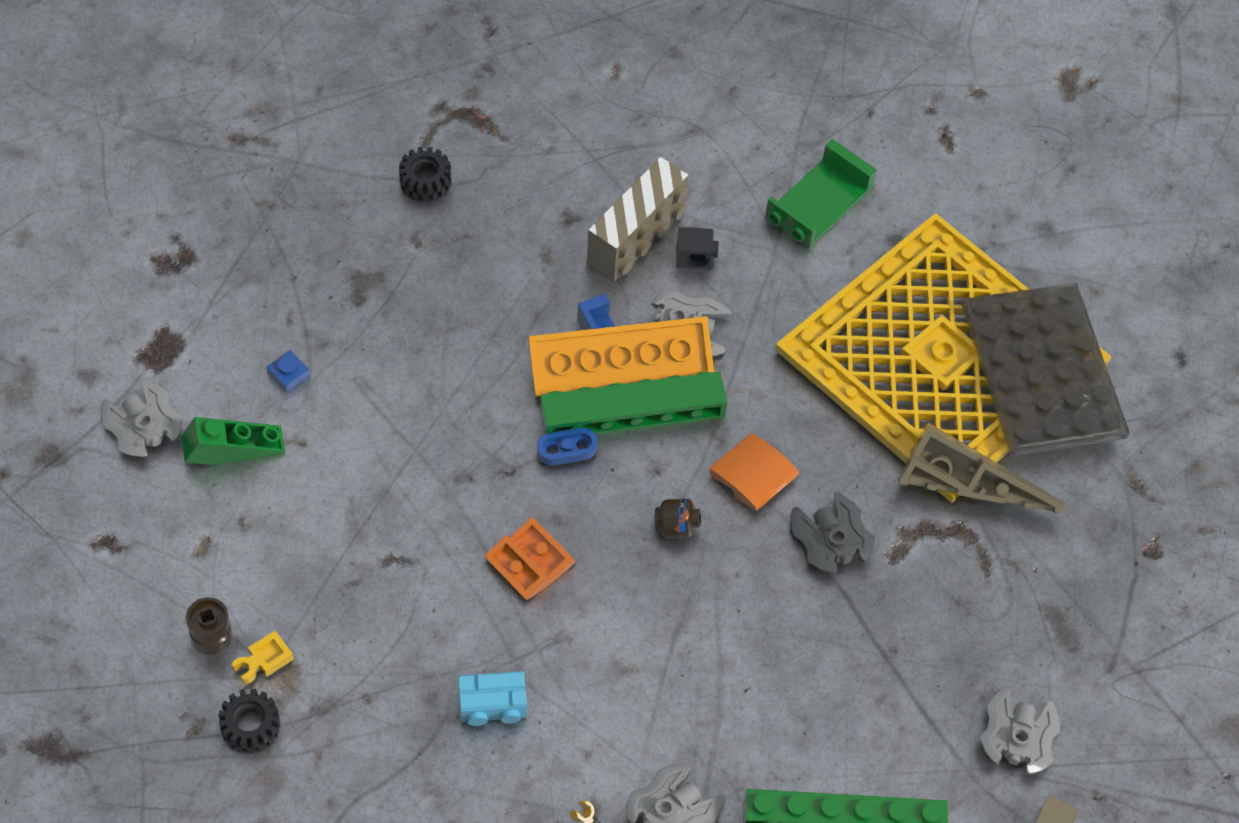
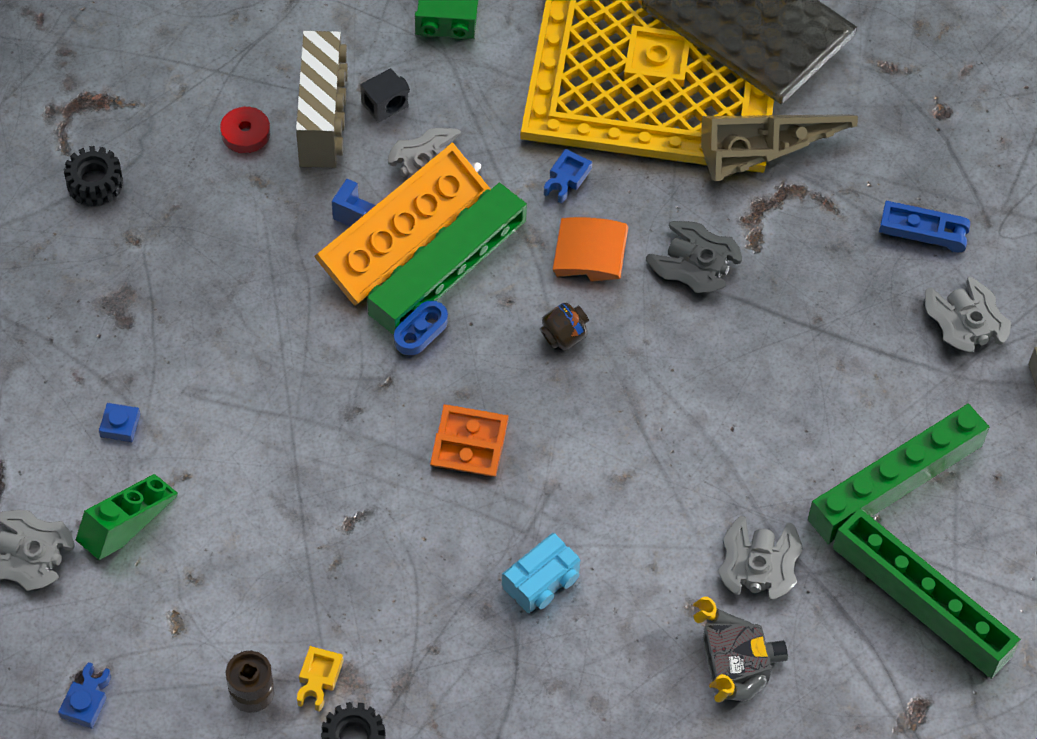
camera: 35 degrees left, 0 degrees up
none -> blue plate [58,662,111,729]
none -> red piece [220,106,270,153]
none -> blue plate [544,149,592,203]
none -> blue plate [879,200,971,253]

